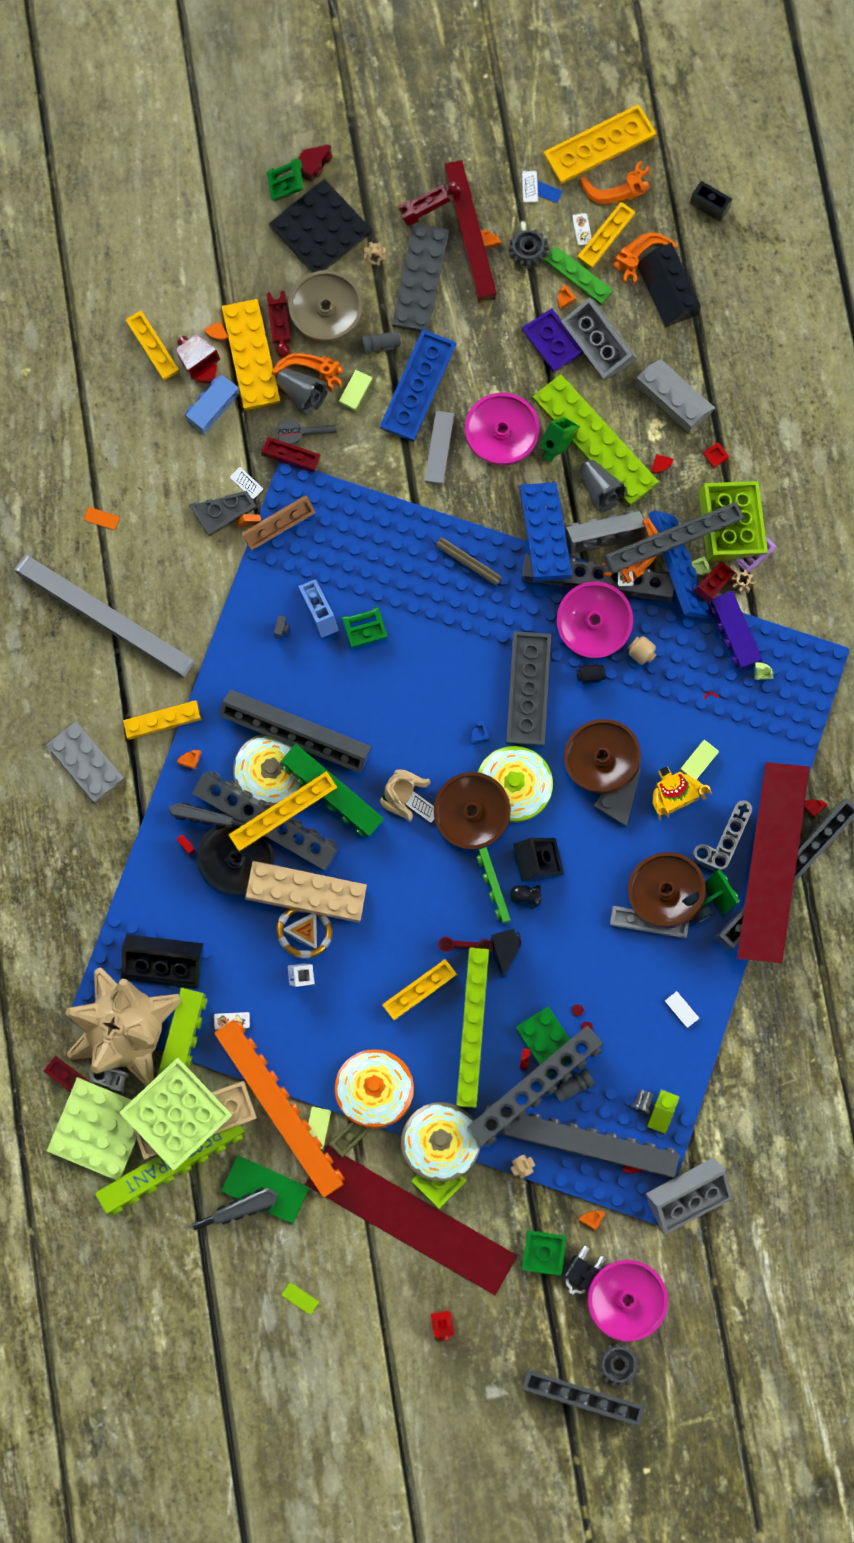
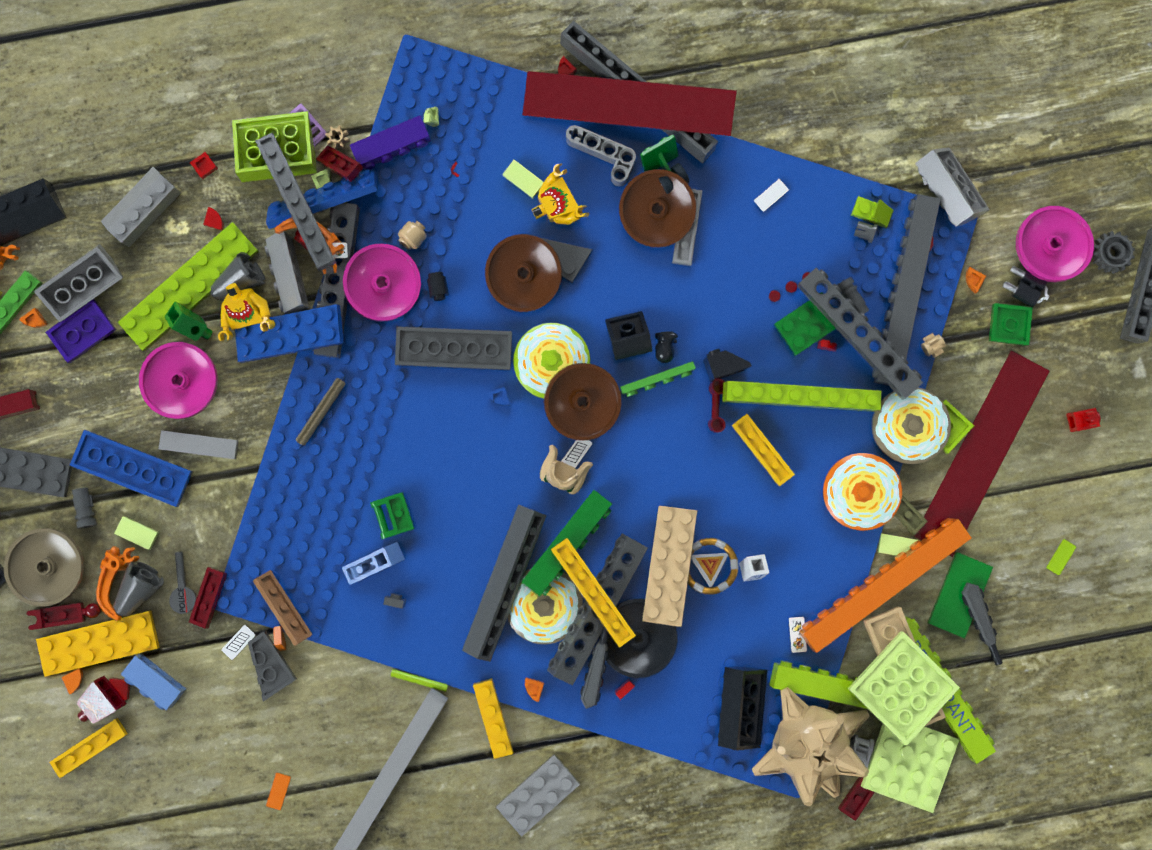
camera: 90 degrees left, 10 degrees up
none -> yellow torso [218,283,275,341]
none -> lime bar [390,669,448,692]

